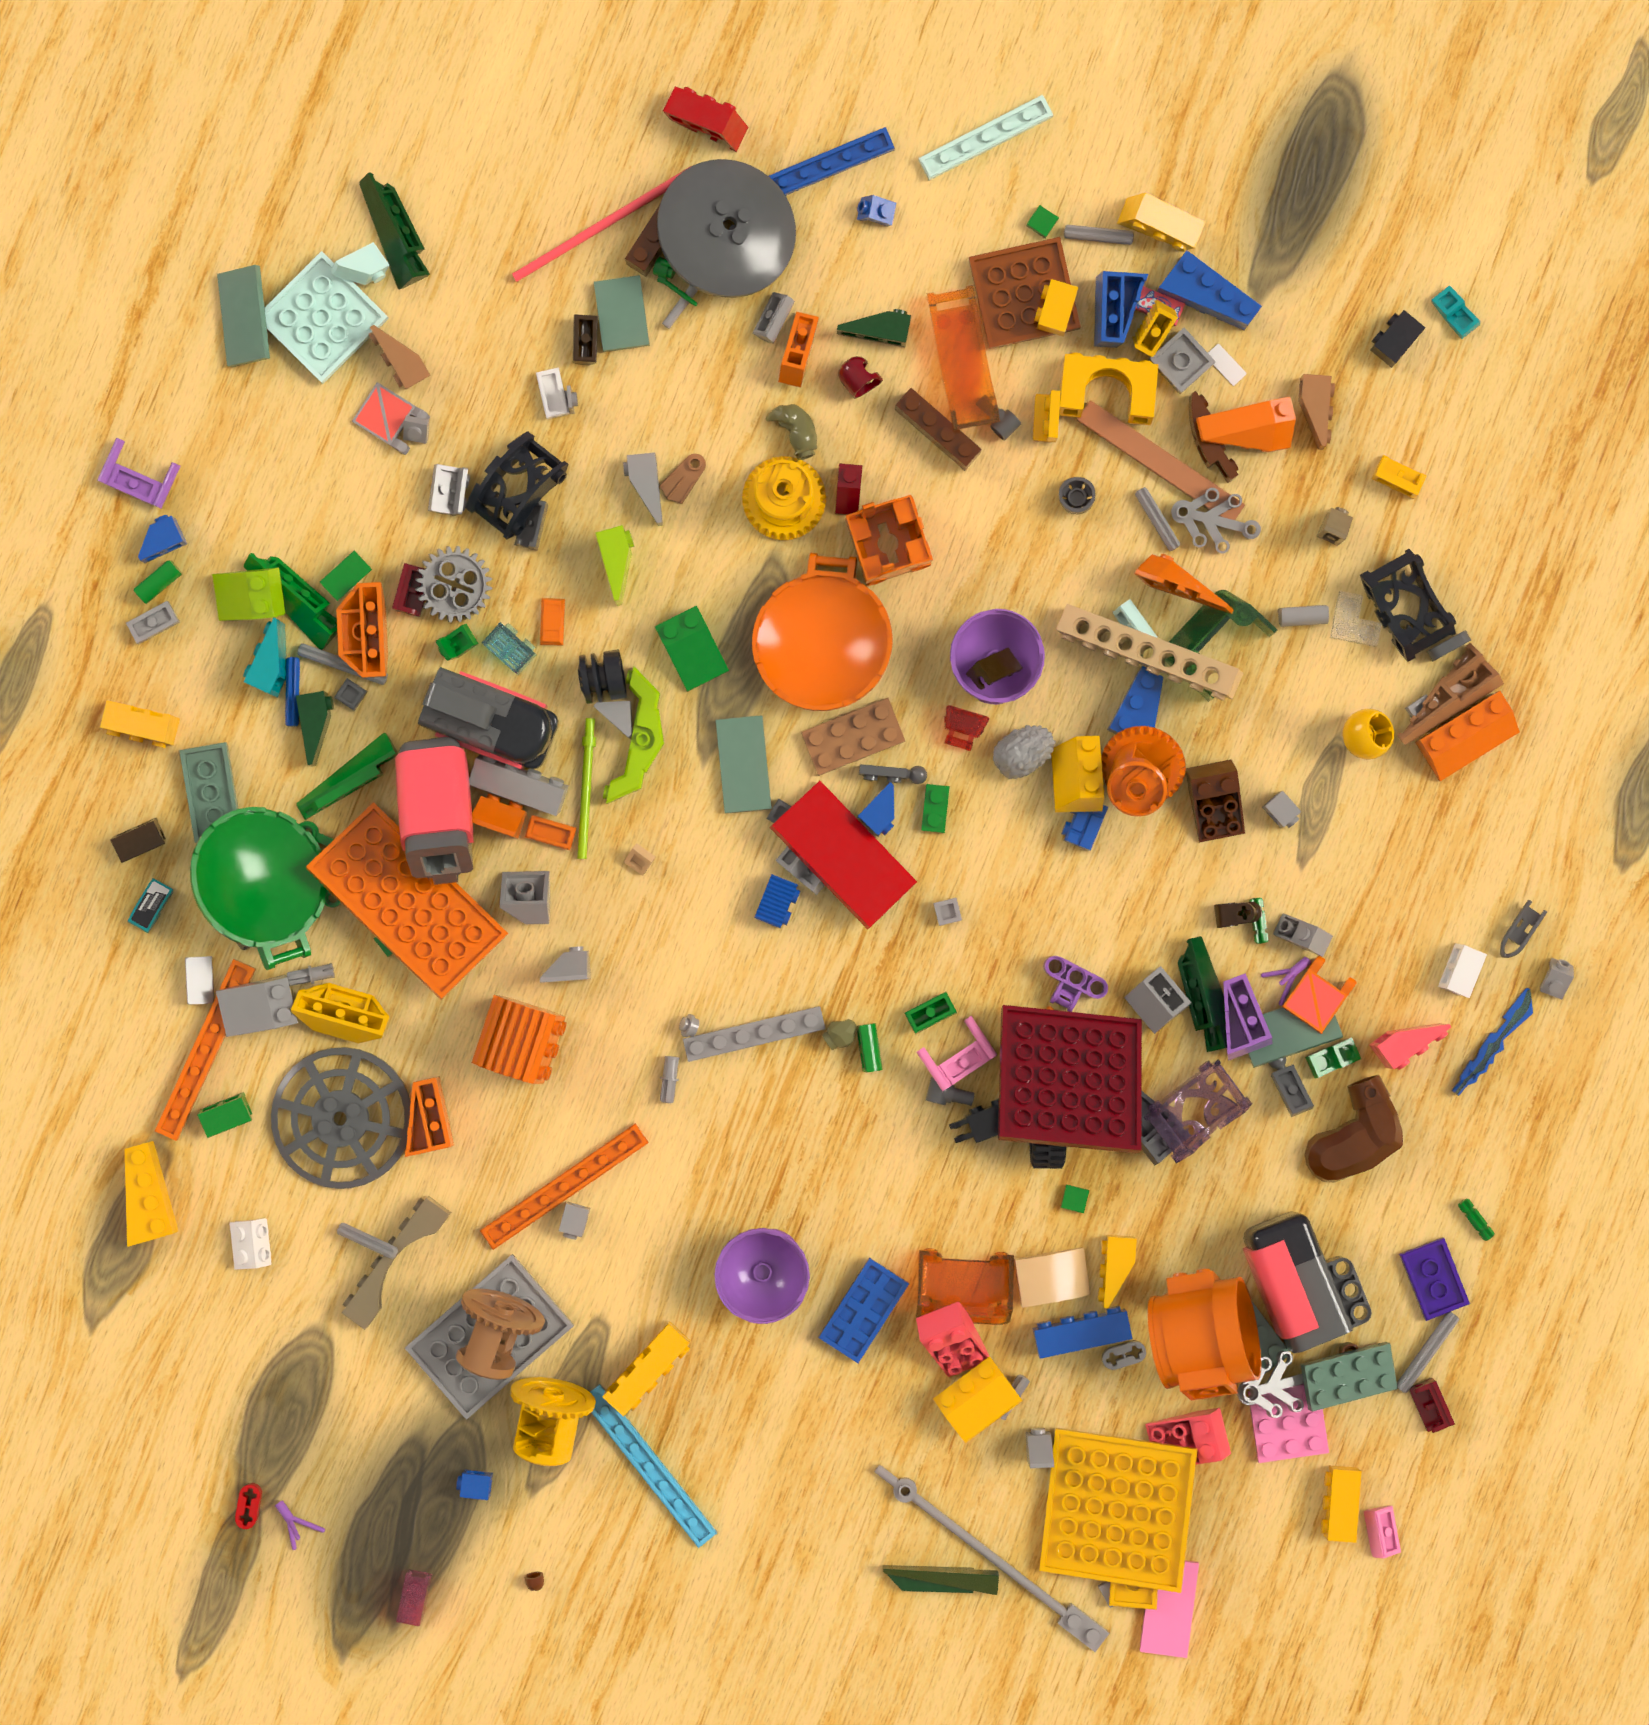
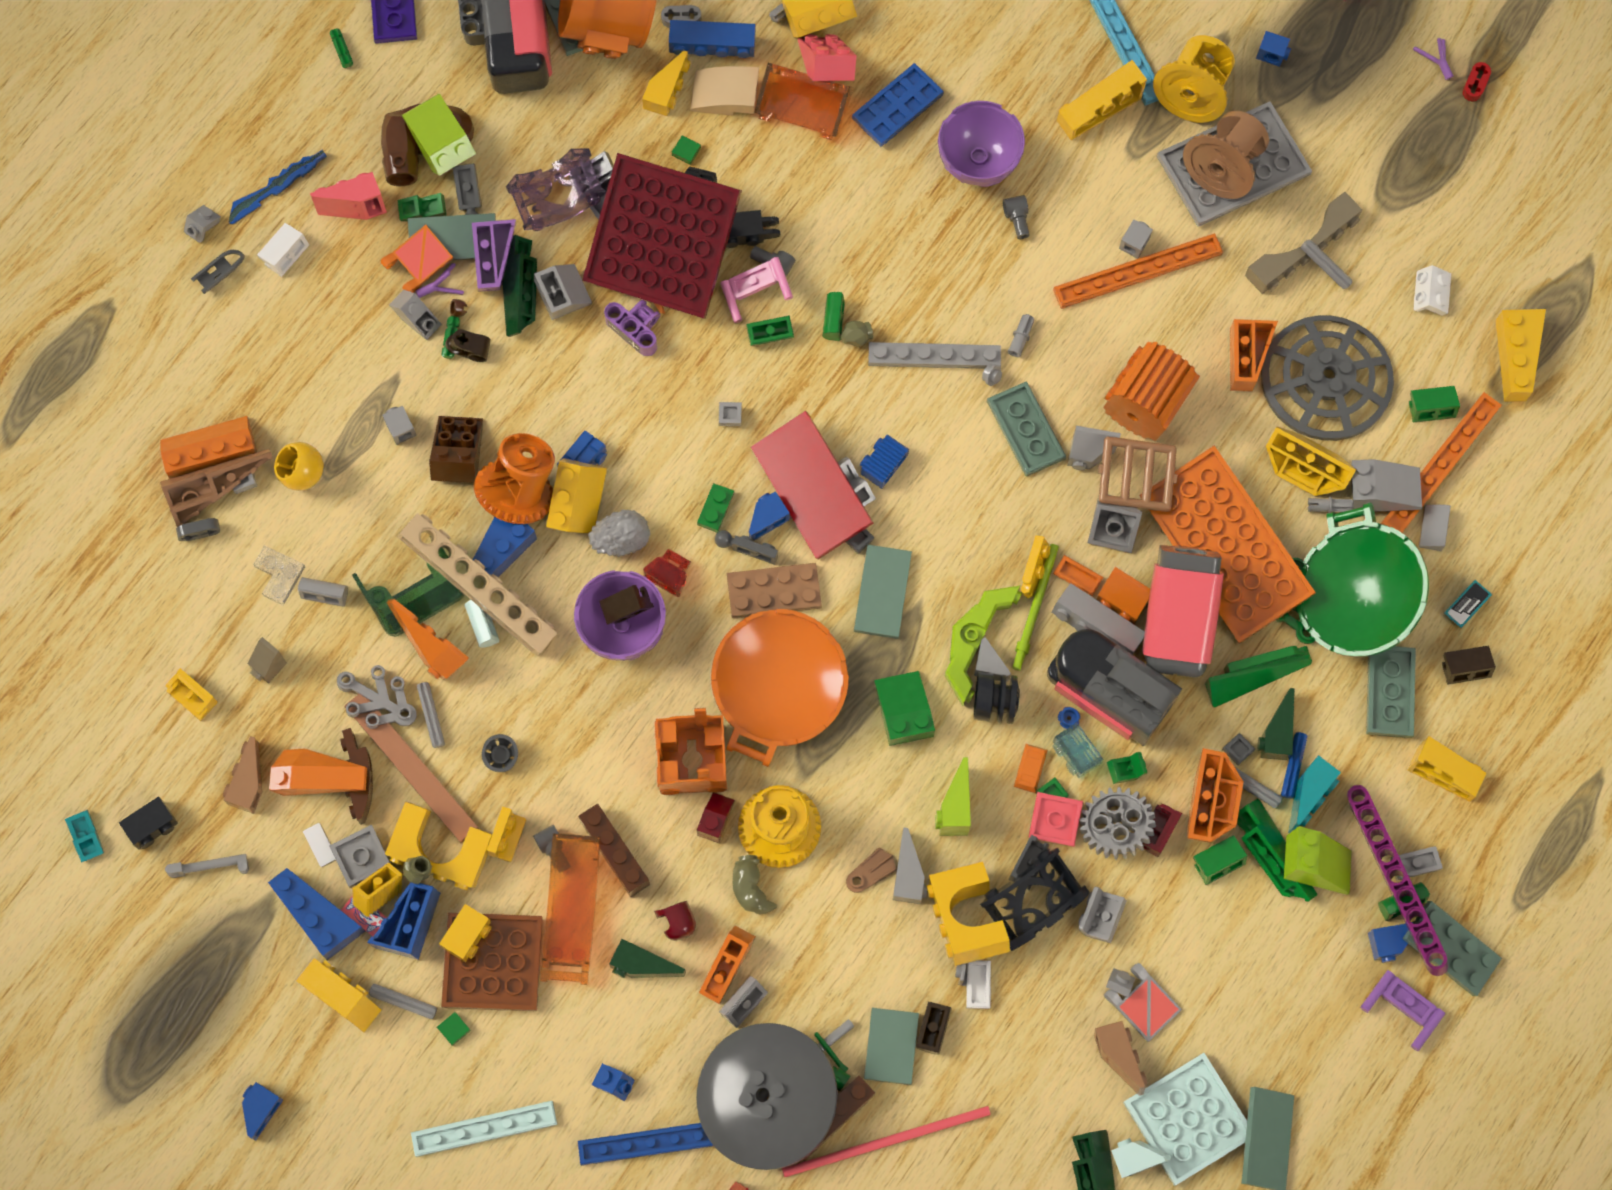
camera: 165 degrees left, 15 degrees down
tan plate [624,843,655,876] -> none
black fence [1360,549,1456,662] -> none
none -> light grey hinge [165,854,249,878]
none -> blue slope [242,1082,283,1141]
none -> lime slope [402,94,476,176]
none -> olive rock [403,856,432,884]
none -> reddish brown hinge [450,299,467,317]
none -> yellow arch [926,862,1010,966]
none -> sand green tile [987,381,1066,477]
none -> dark grey pin [1003,195,1030,239]
none -> yellow hinge [1021,535,1050,598]
none -> coral plate [1028,792,1083,847]
none -> green tile [1036,777,1069,798]
none -> blue plate [1058,707,1080,729]
none -> medium nougat bar [1098,436,1177,512]
none -> magenta beam [1347,785,1448,976]
none -> sand green plate [1402,901,1502,996]

